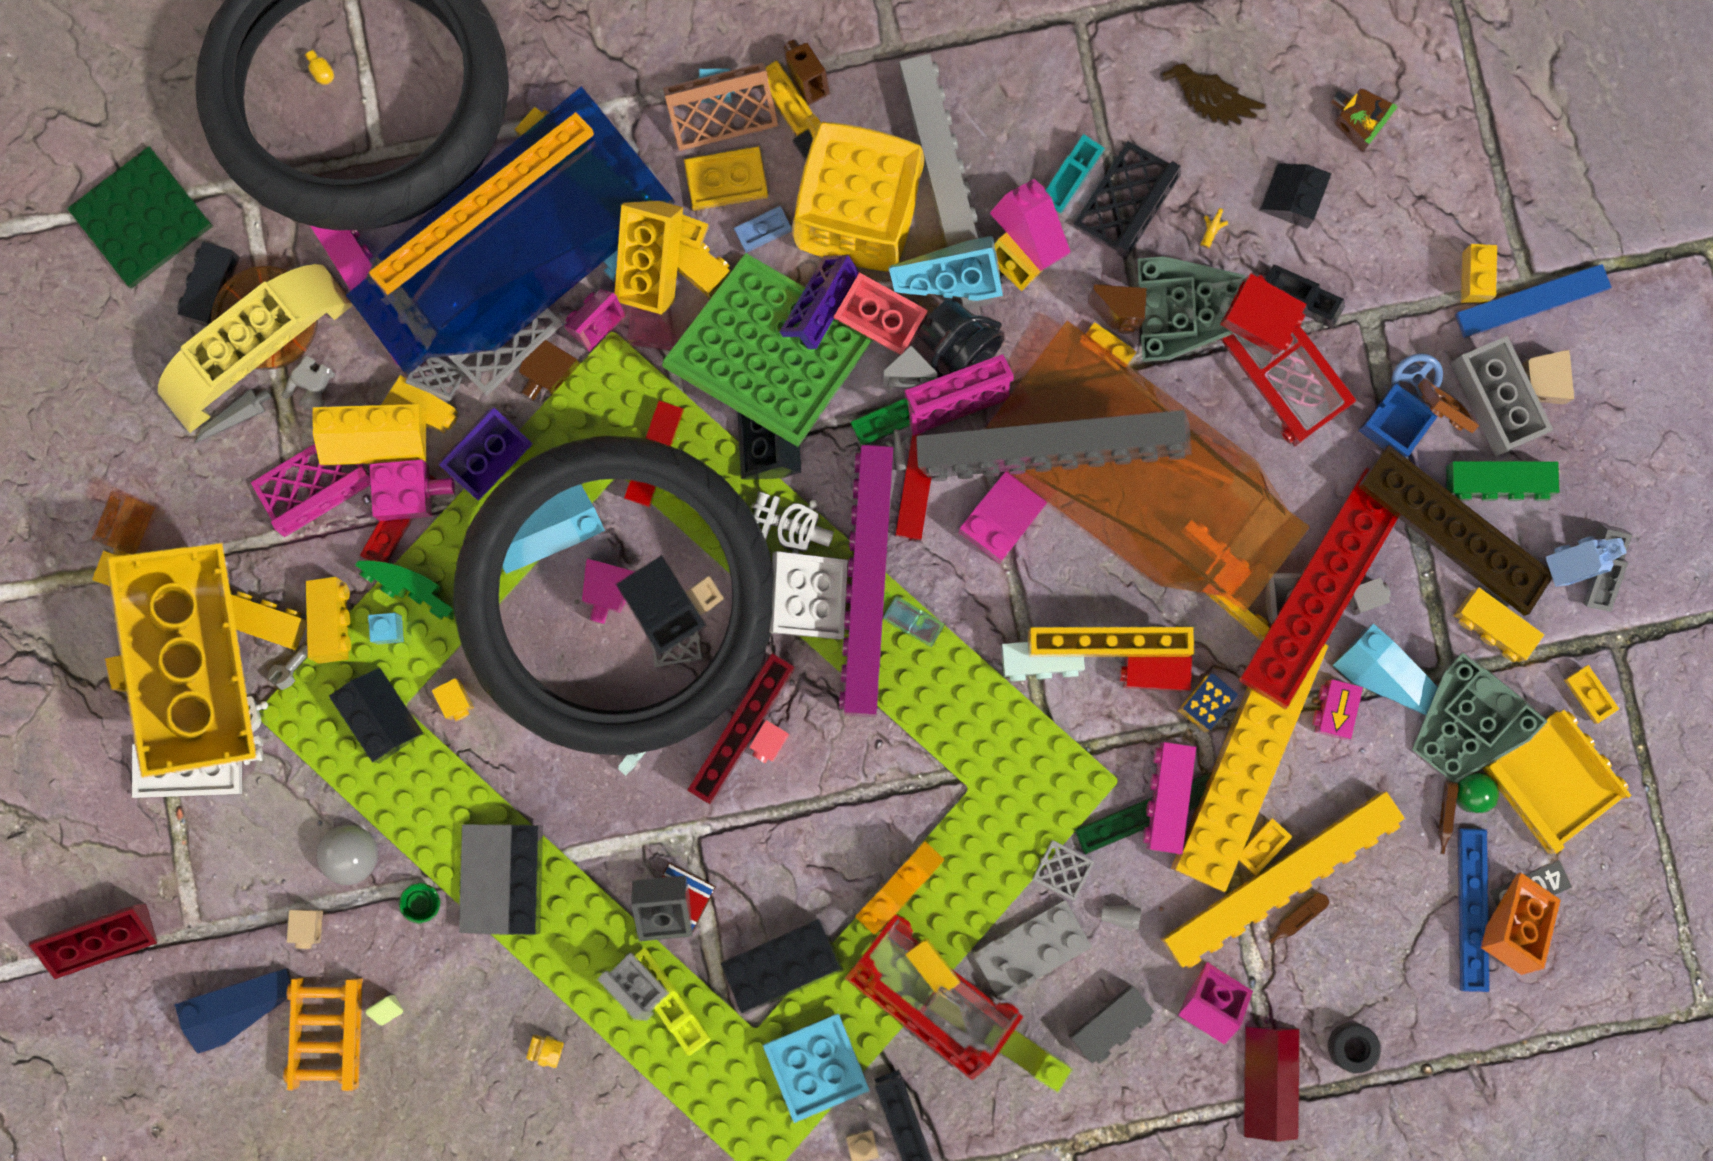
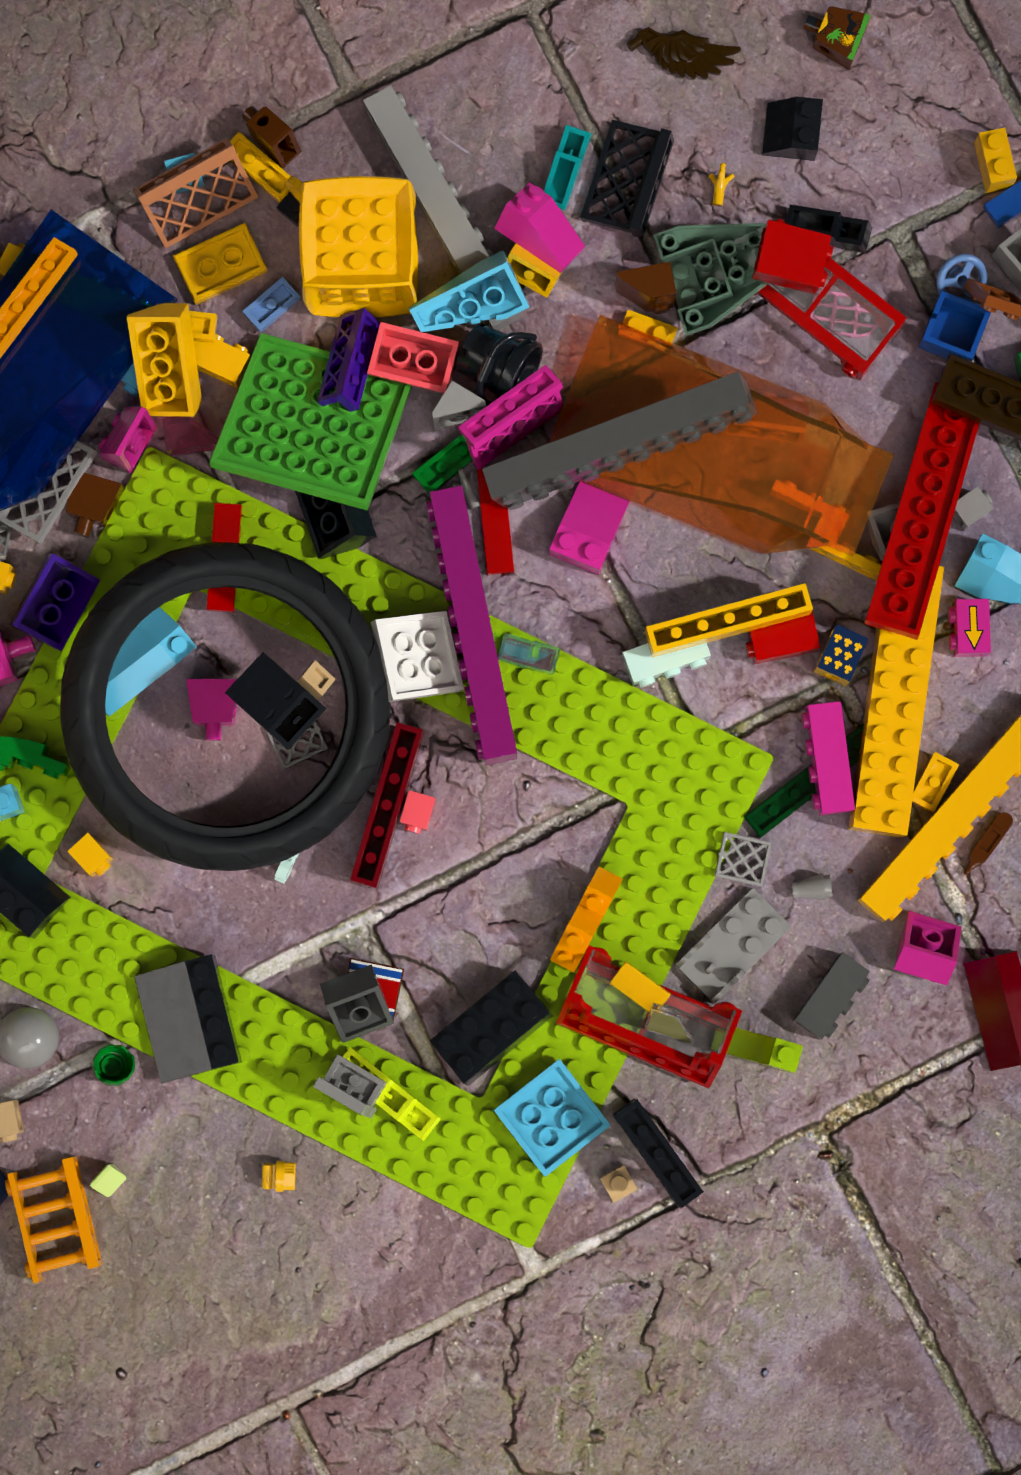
camera: 15 degrees left, 0 degrees up
white torso [751,492,834,554] -> none

